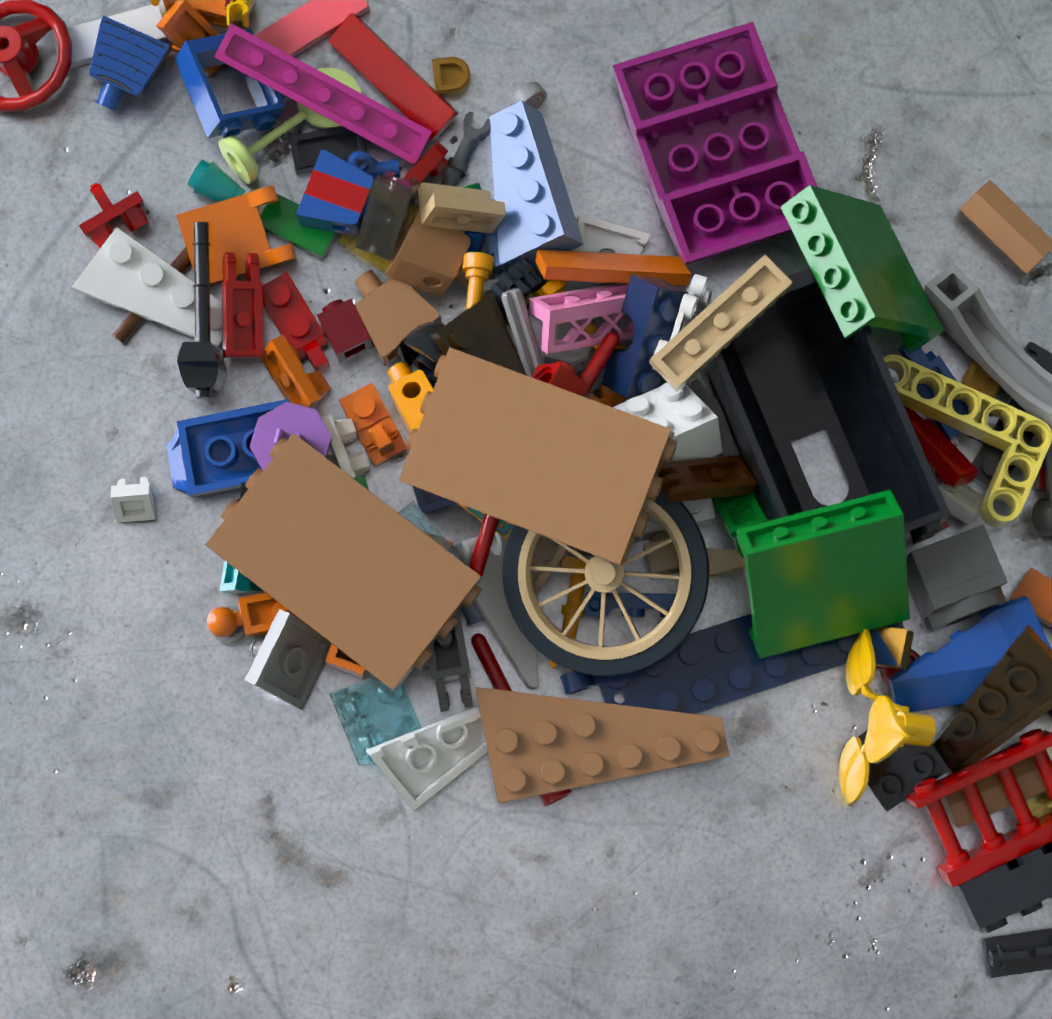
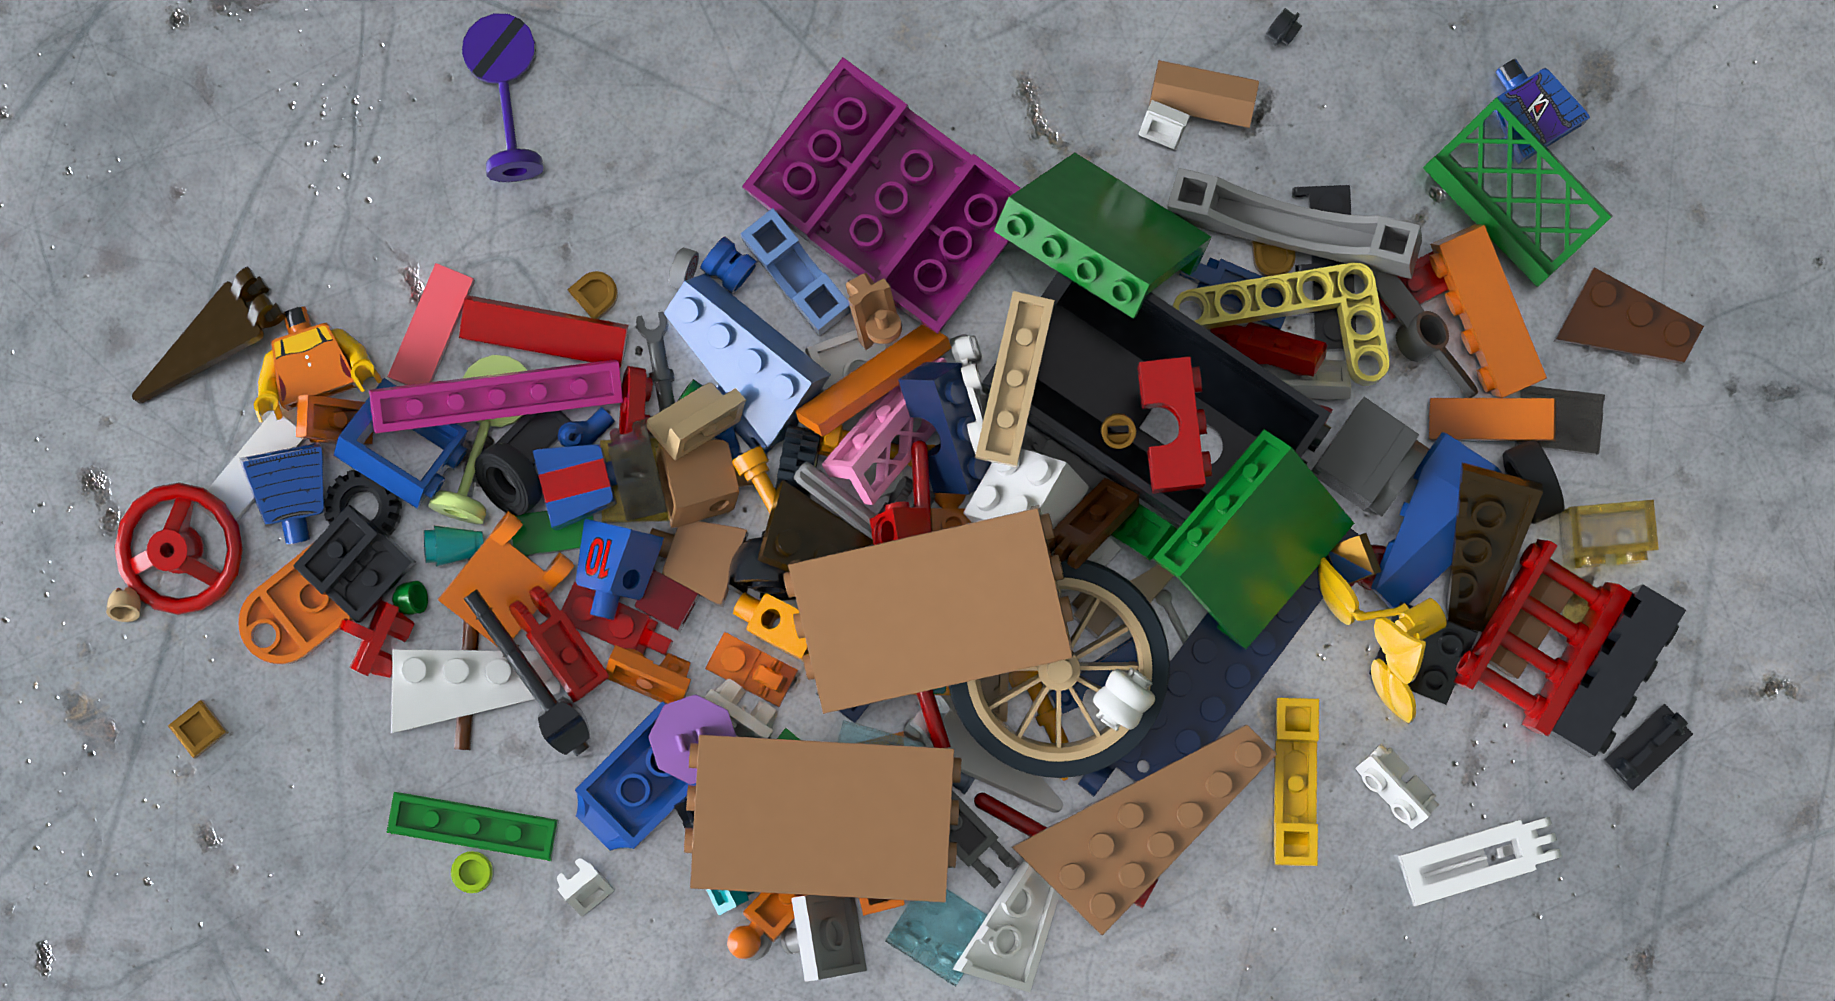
camera: 30 degrees left, 5 degrees up
none -> orange tile [238,542,353,665]
none -> black slope [293,505,416,623]
none -> black tyre [323,469,402,535]
none -> green tile [386,792,559,861]
none -> green hinge [392,581,428,615]
none -> lime tile [451,851,494,893]
none -> black tyre [475,443,542,516]
none -> blue torso [576,519,664,620]
none -> blue wheel [700,236,758,294]
none -> medium blue arch [740,208,851,337]
none -> medium nougat hips [846,273,902,350]
none -> white piece [1093,667,1155,731]
none -> pearl gold hinge [1101,413,1136,449]
none -> red arch [1137,357,1212,493]
none -> white tile [1138,100,1190,150]
none -> white hinge [1156,589,1189,644]
none -> yellow slope [1274,698,1319,866]
none -> white hinge [1355,744,1439,829]
none -> white hinge [1398,816,1562,906]

